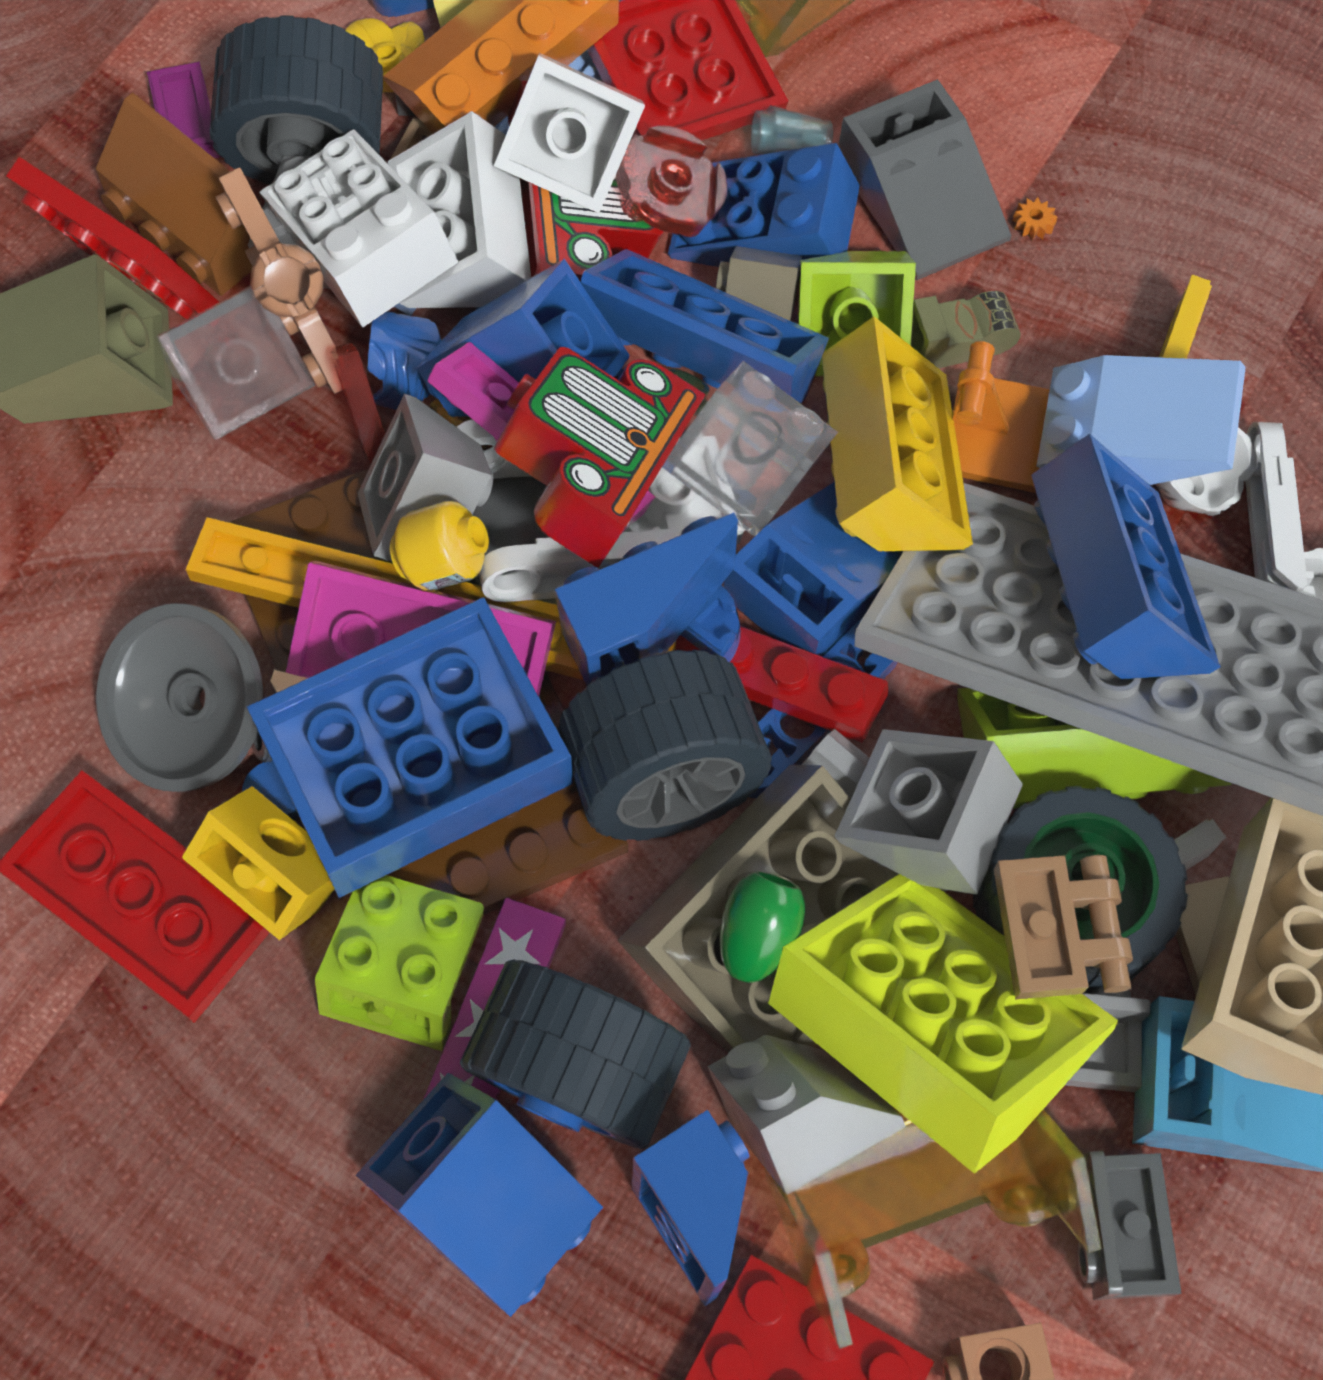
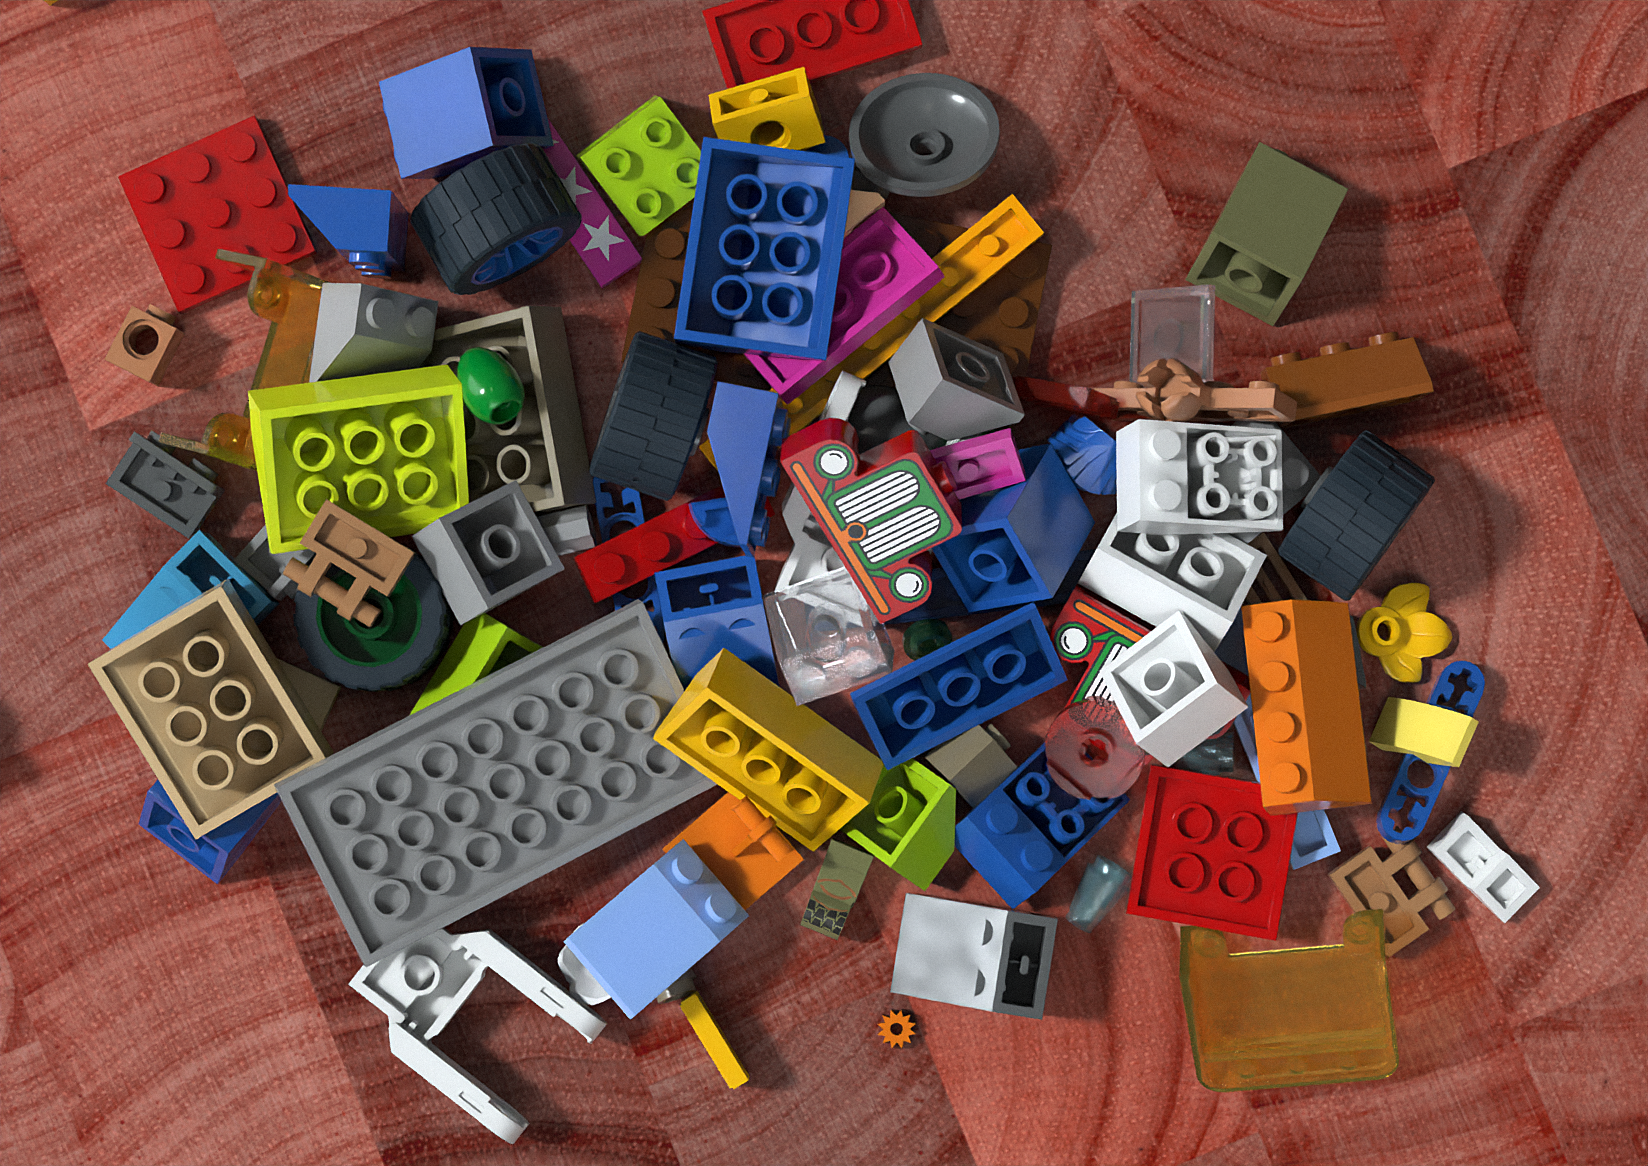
camera: 135 degrees right, 20 degrees up
red plate [6,157,225,324] -> none
magenta tile [147,61,222,158] -> none
yellow head [390,501,489,590] -> none
blue slope [1031,434,1221,679] -> none
white tile [1174,819,1226,870] -> none

